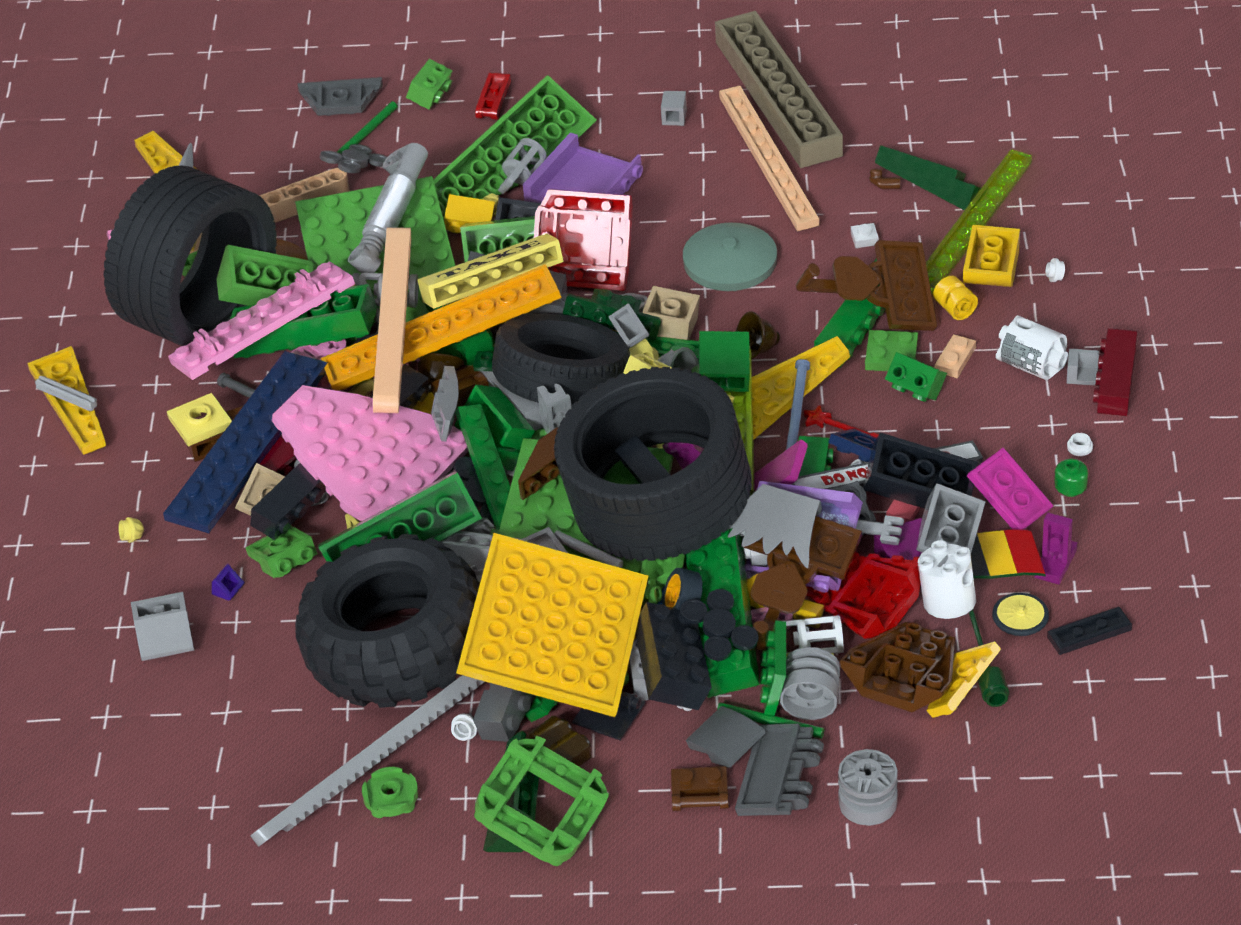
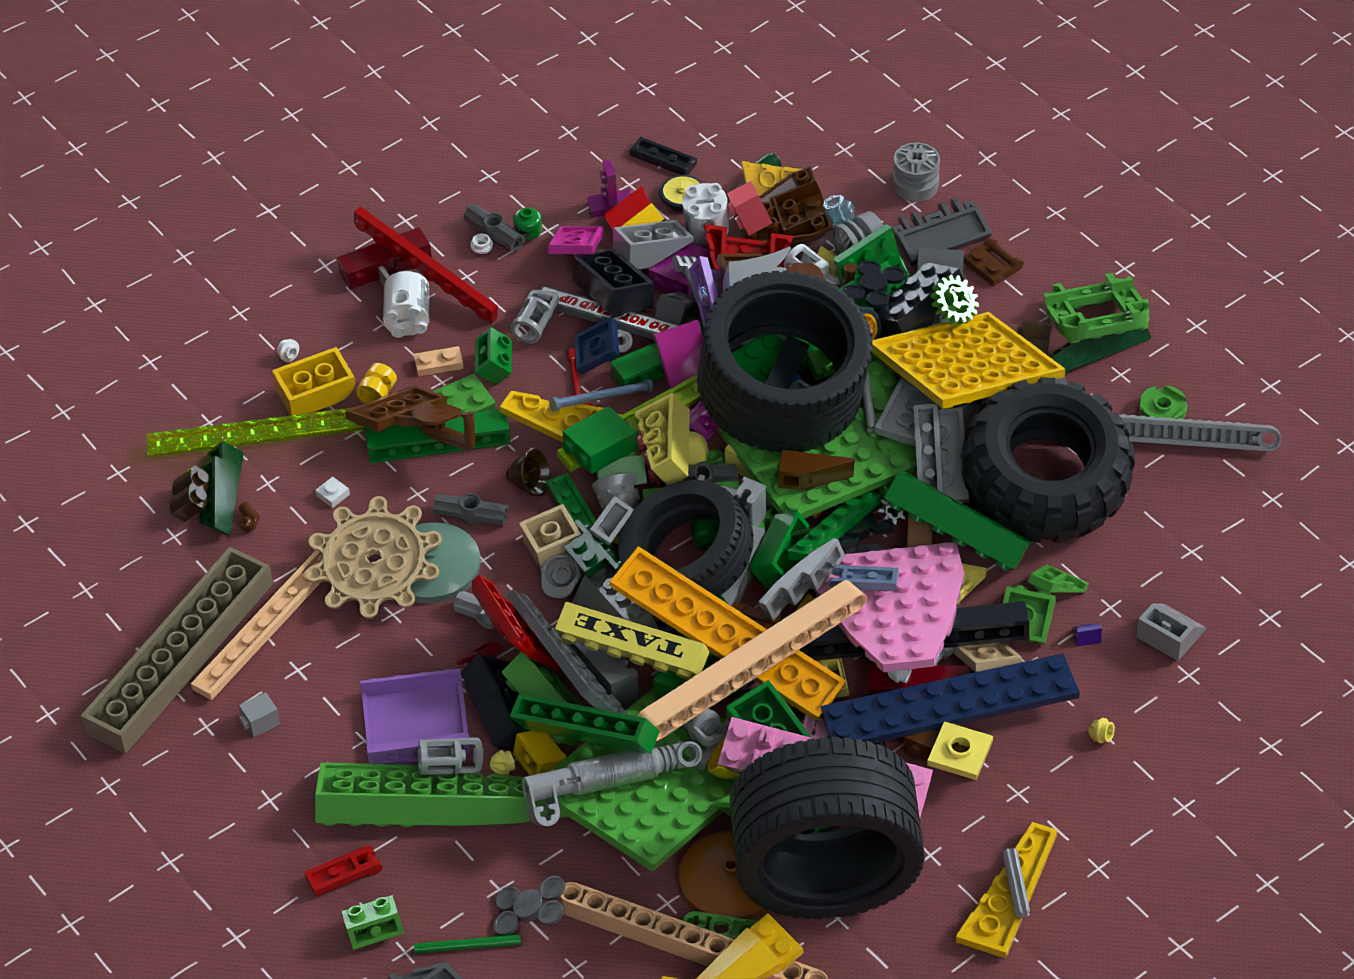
camera: 130 degrees left, 5 degrees up
none -> dark brown brick [170,465,209,522]
none -> tan plate [305,496,442,619]
none -> red plate [354,206,498,324]
none -> dark grey piece [433,494,509,526]
none -> light grey piece [453,591,495,629]
none -> dark grey piece [464,203,525,252]
none -> dark grey wing [506,589,629,715]
none -> light grey piece [510,290,560,344]
none -> green brick [510,694,660,754]
none -> coral brick [727,181,772,236]
none -> clear light blue cylinder [823,195,856,226]
none -> sand blue hinge [829,565,899,591]
none -> gear [930,275,979,326]
none -> bright green wing [1028,564,1089,592]

